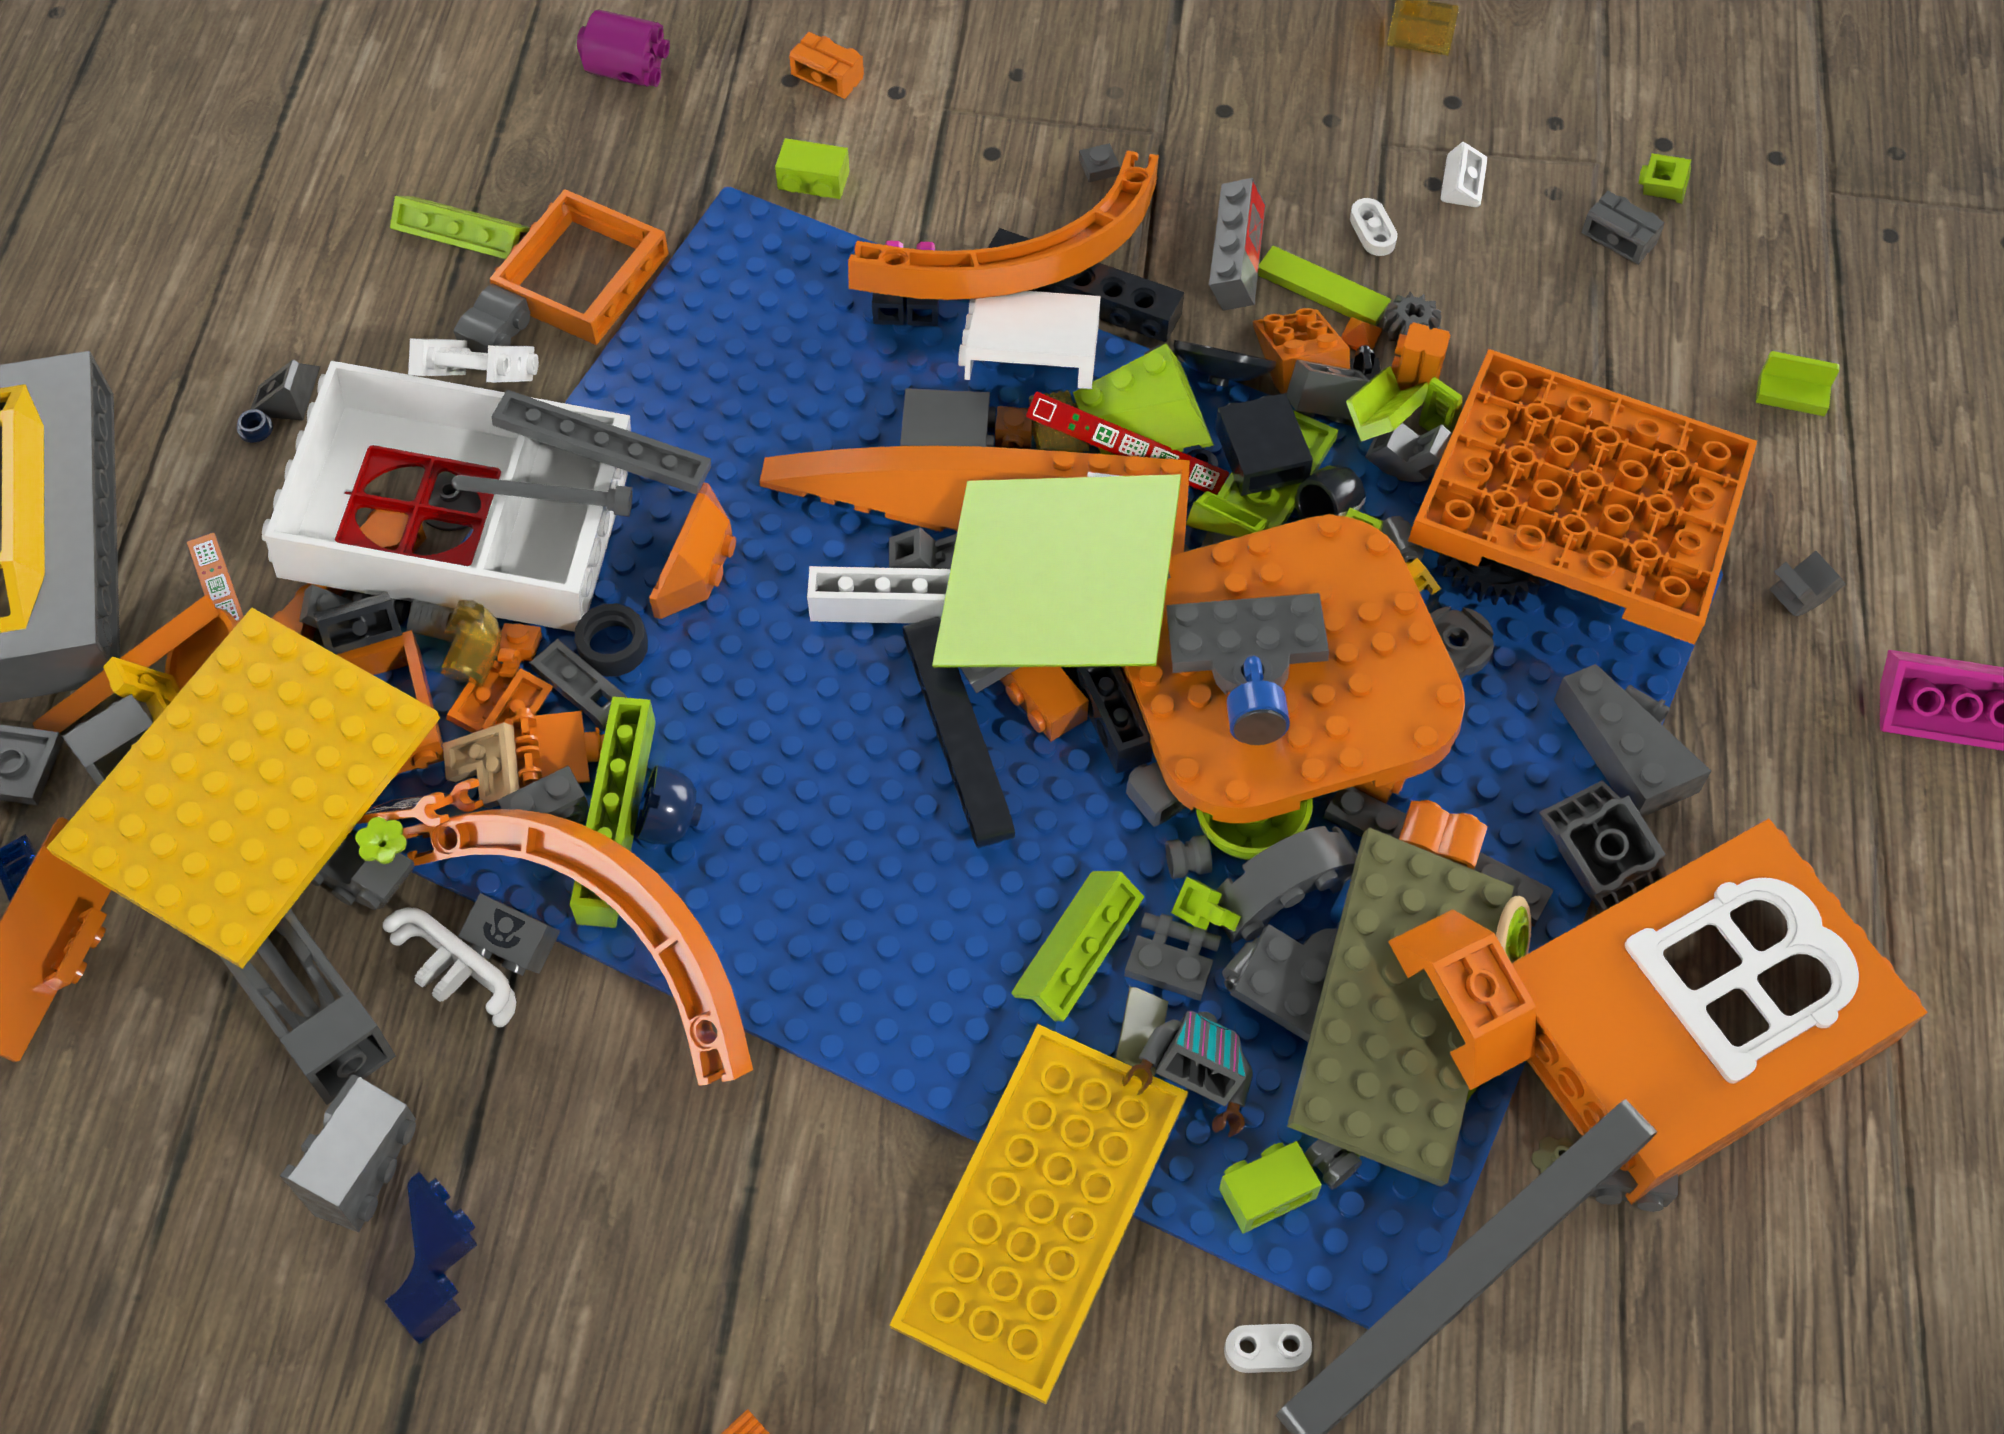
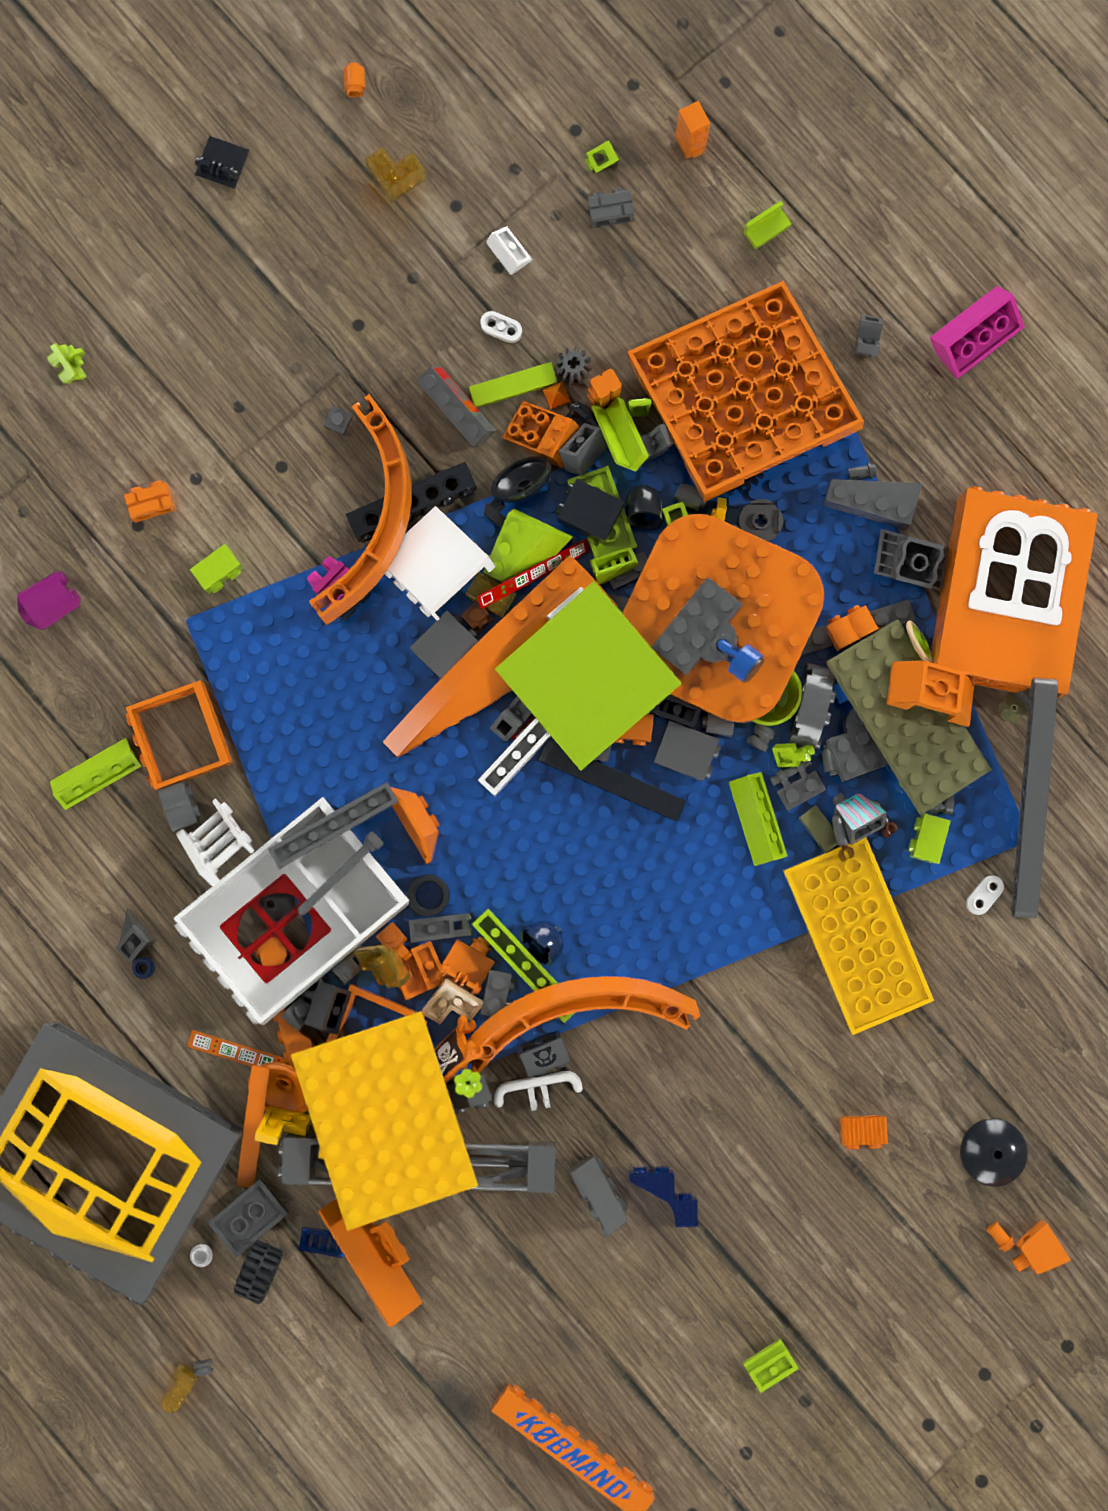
camera: 45 degrees left, 25 degrees up
none -> dark grey brick [653,721,721,782]
none -> orange brick [675,101,710,159]

